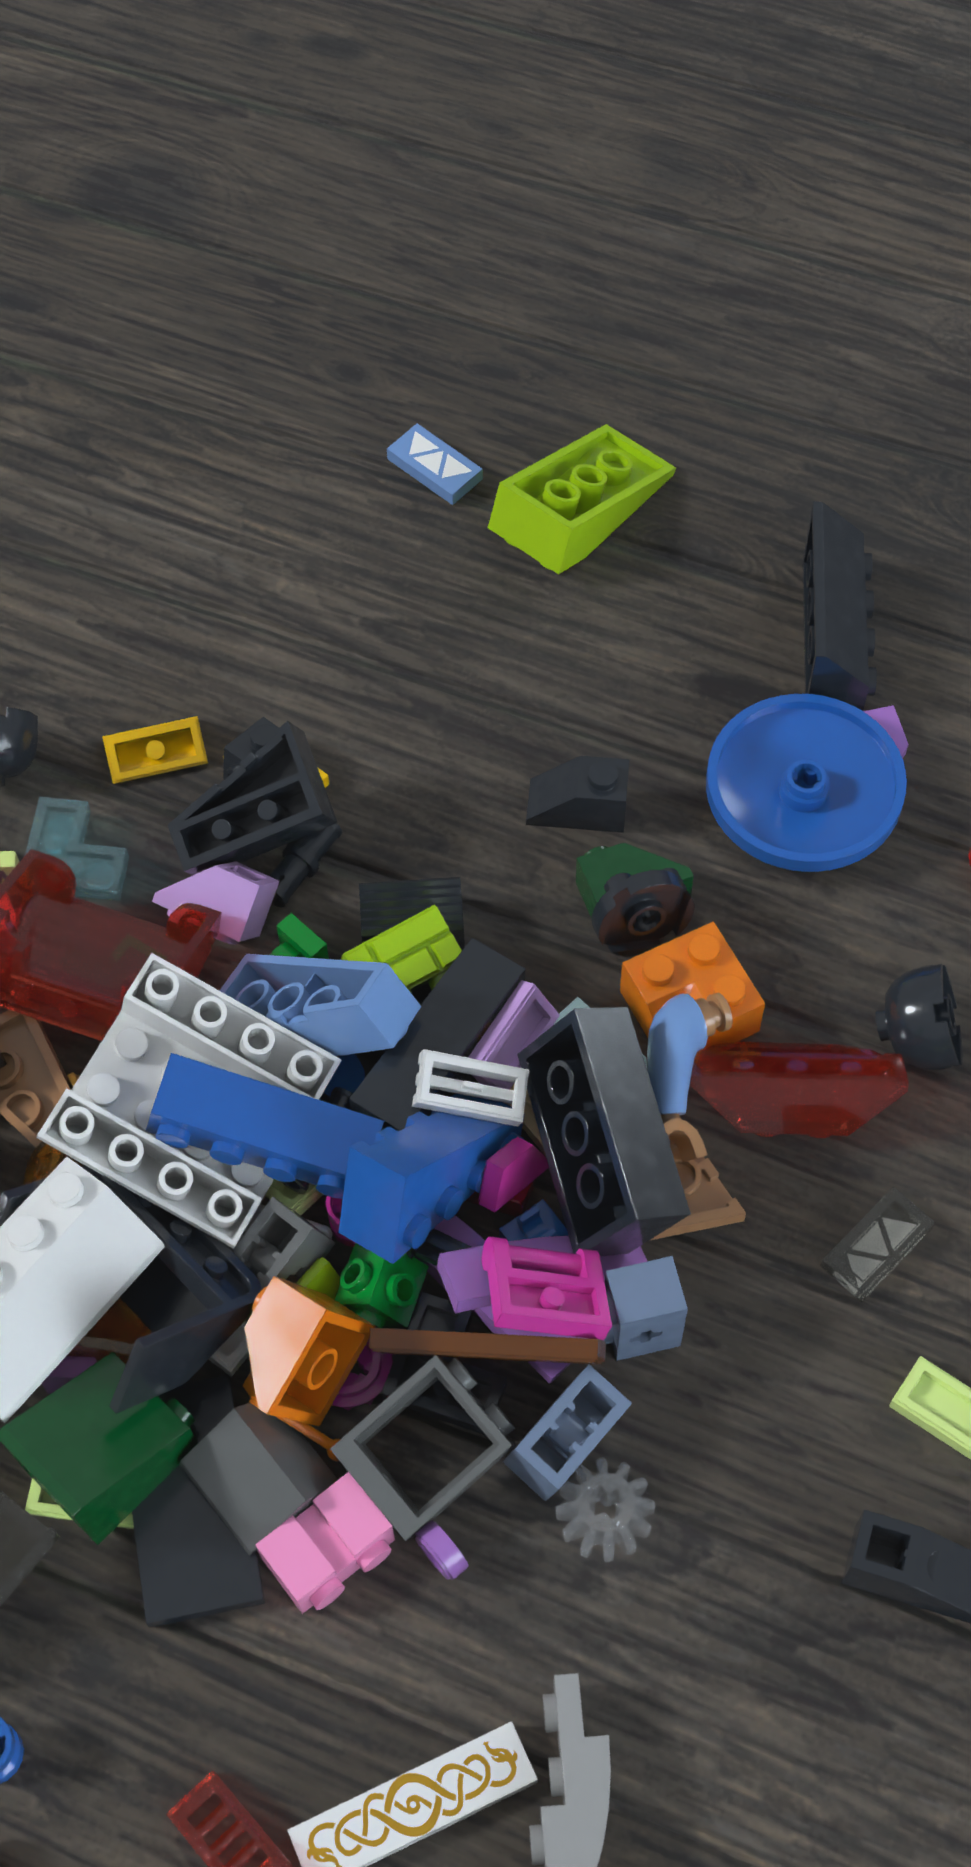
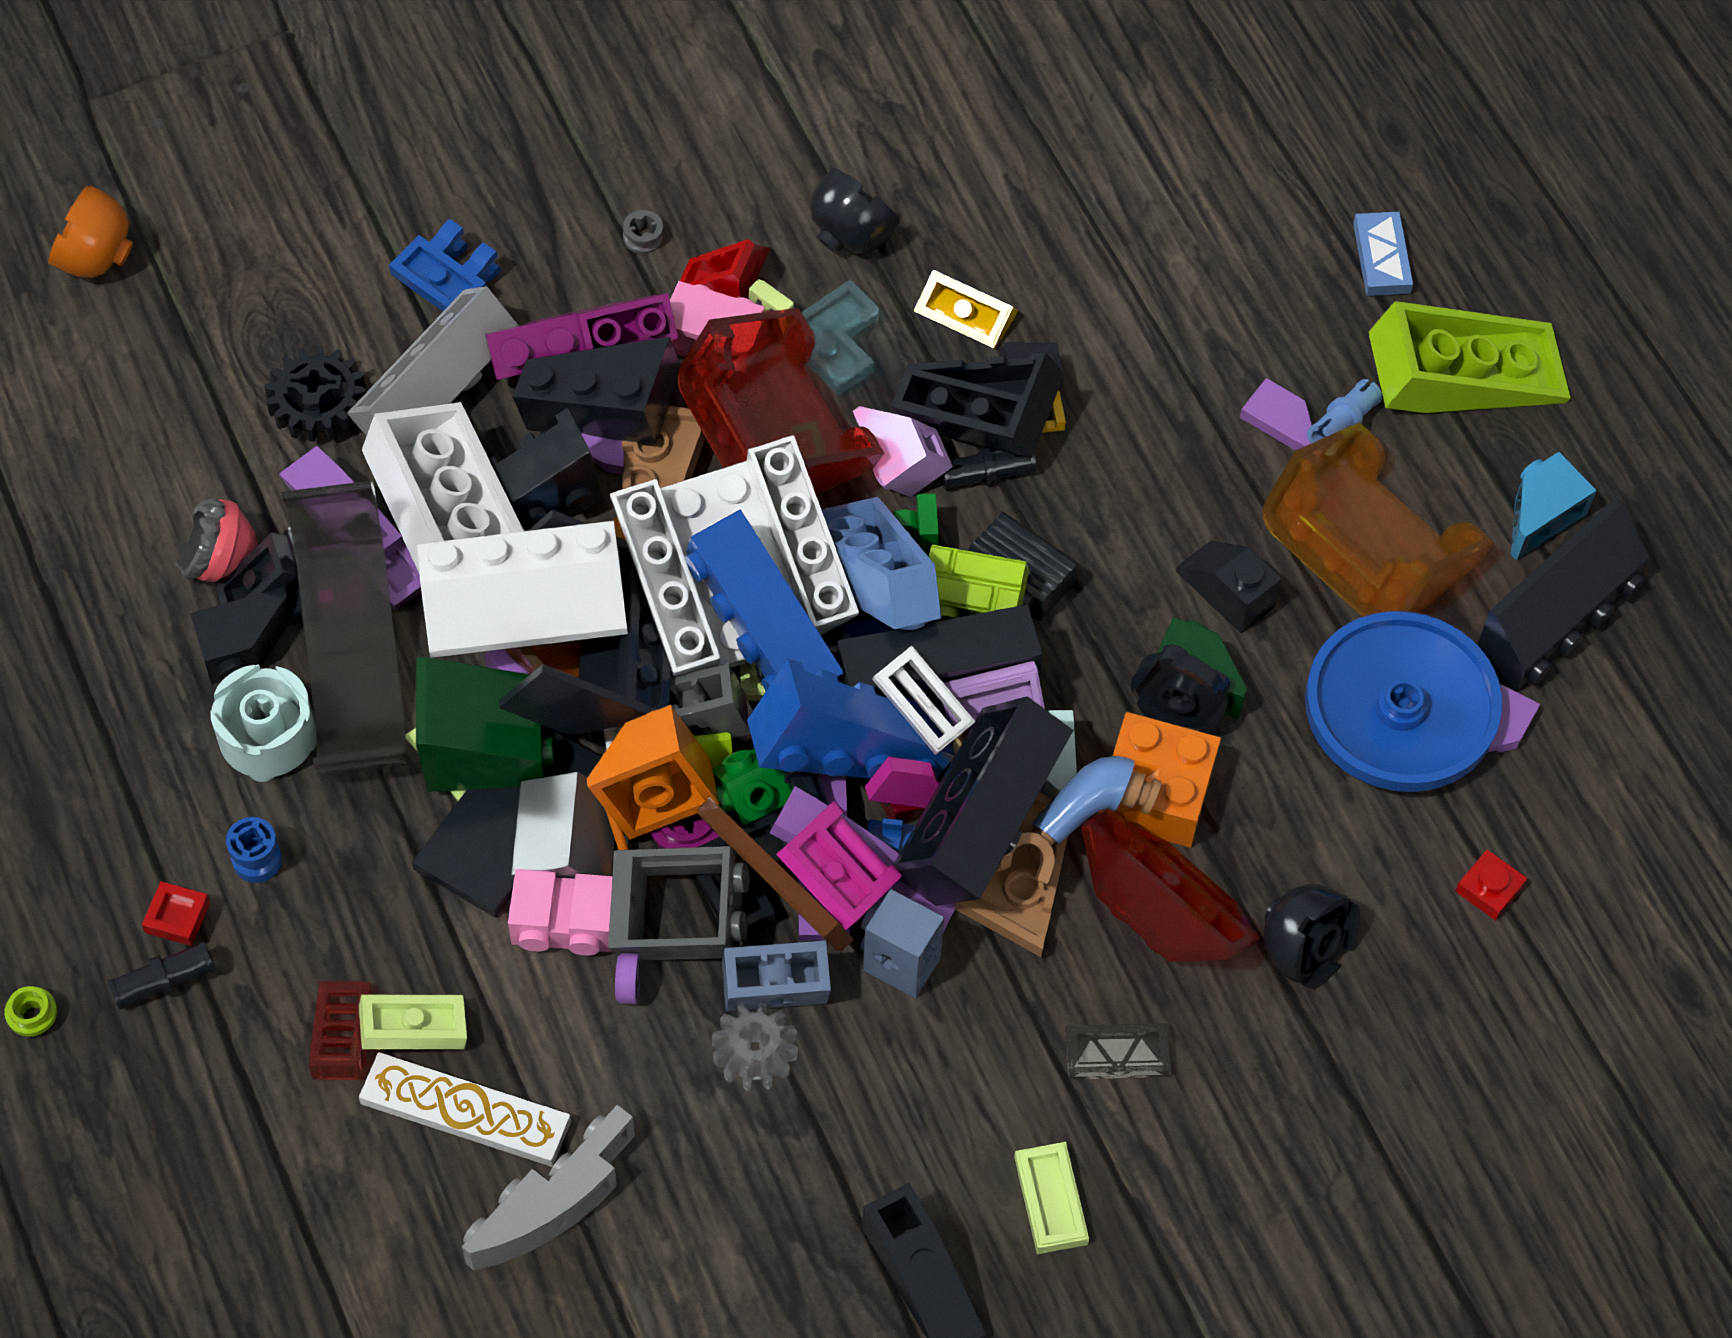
camera: 40 degrees right, 0 degrees up
none -> yellowish green plate [359,995,467,1049]
none -> medium lavender tile [1240,378,1317,460]
none -> clear orange windscreen [1262,422,1495,617]
none -> medium blue pin [1307,379,1382,452]
none -> dark azure slope [1511,452,1596,561]

